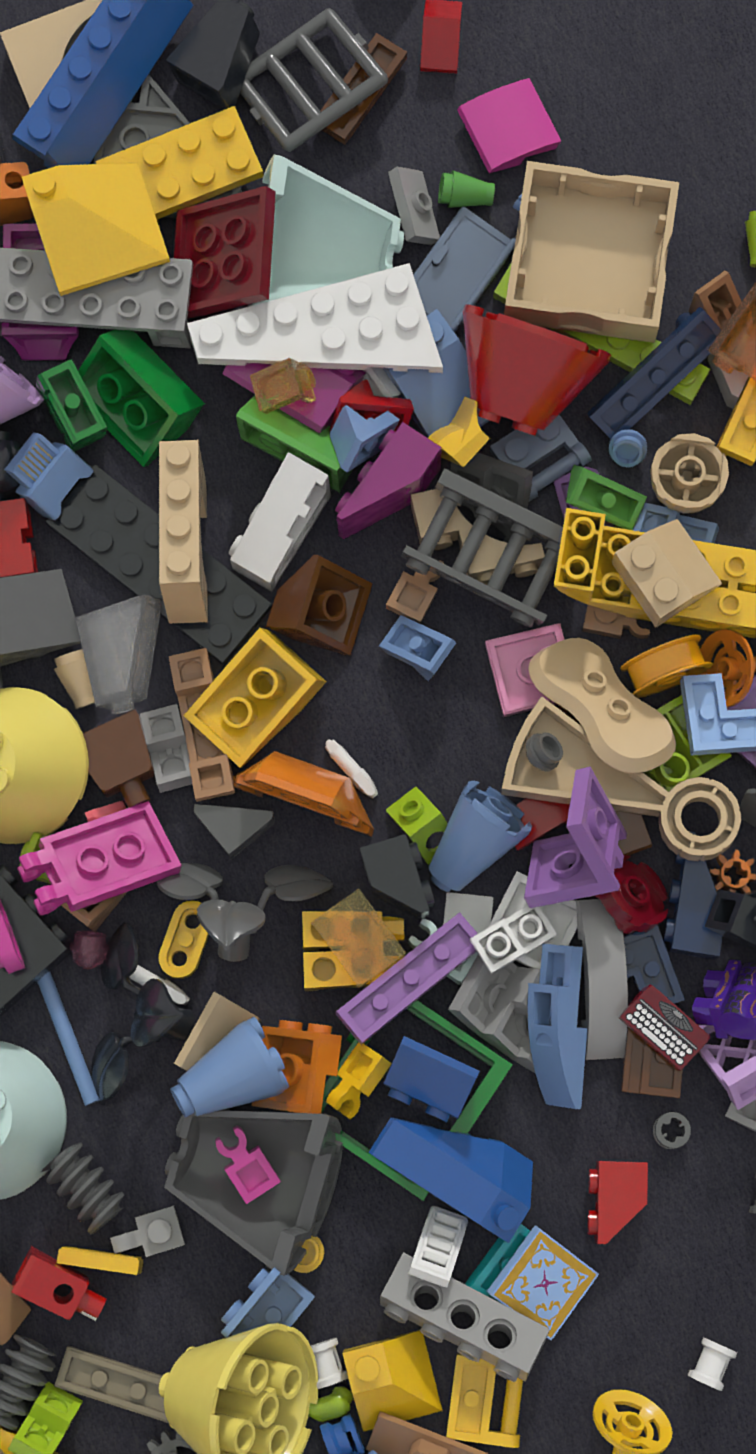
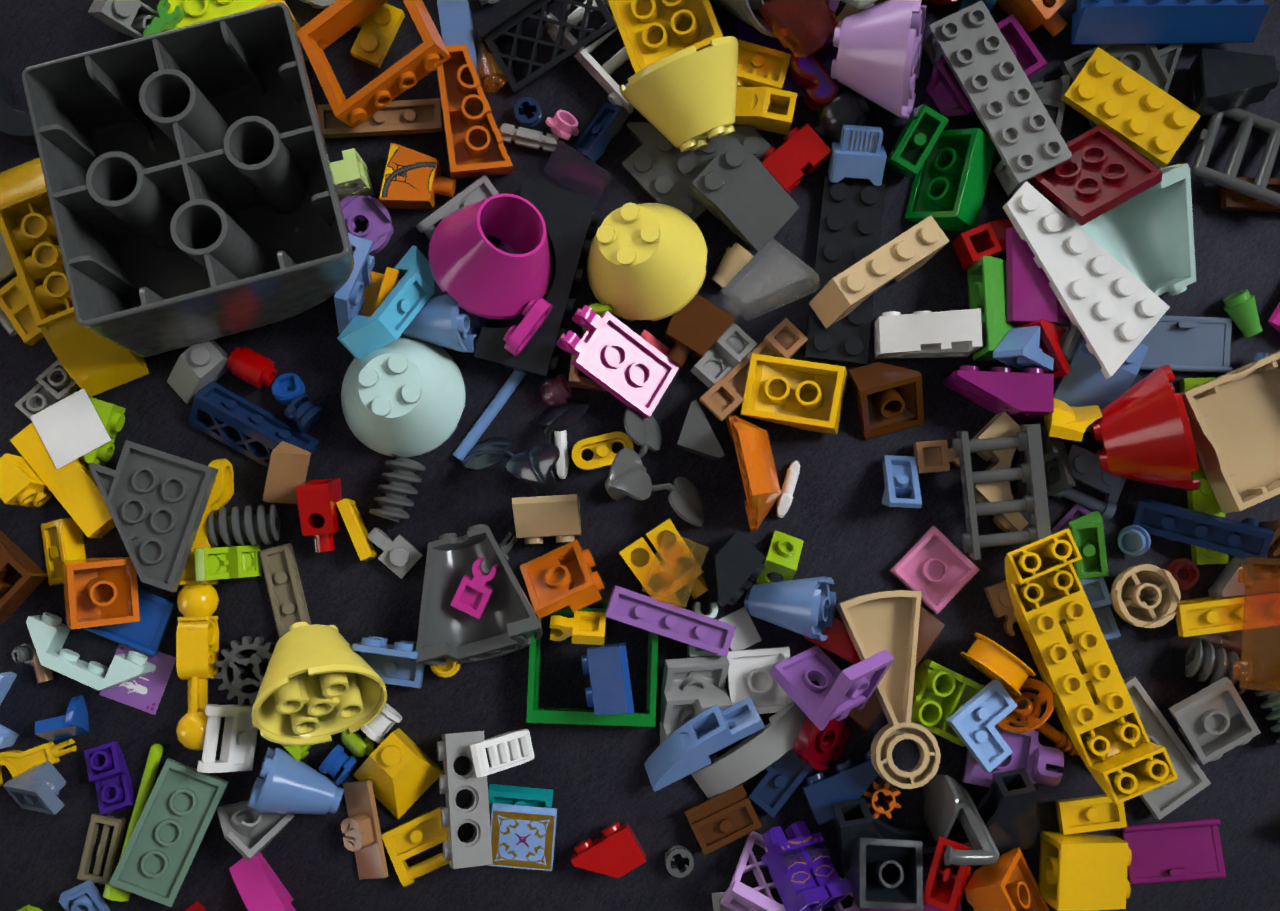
camera: 50 degrees right, 5 degrees up
yellow slope [22,163,170,296] -> none
medium blue cone [170,1017,289,1118] -> none
clear yellow bracket [250,358,316,414] -> none
blue wedge [368,1118,533,1243] -> none
light grey plate [388,166,440,245] -> none
white slope [470,906,557,974] -> none
dark grey plate [526,732,563,772] -> none
tan plate [528,638,676,773] -> none
tan slope [612,519,722,627] -> none
slope [619,984,711,1071] -> none
none -> red slope [952,219,1013,271]
none -> clear red plate [1166,558,1199,590]

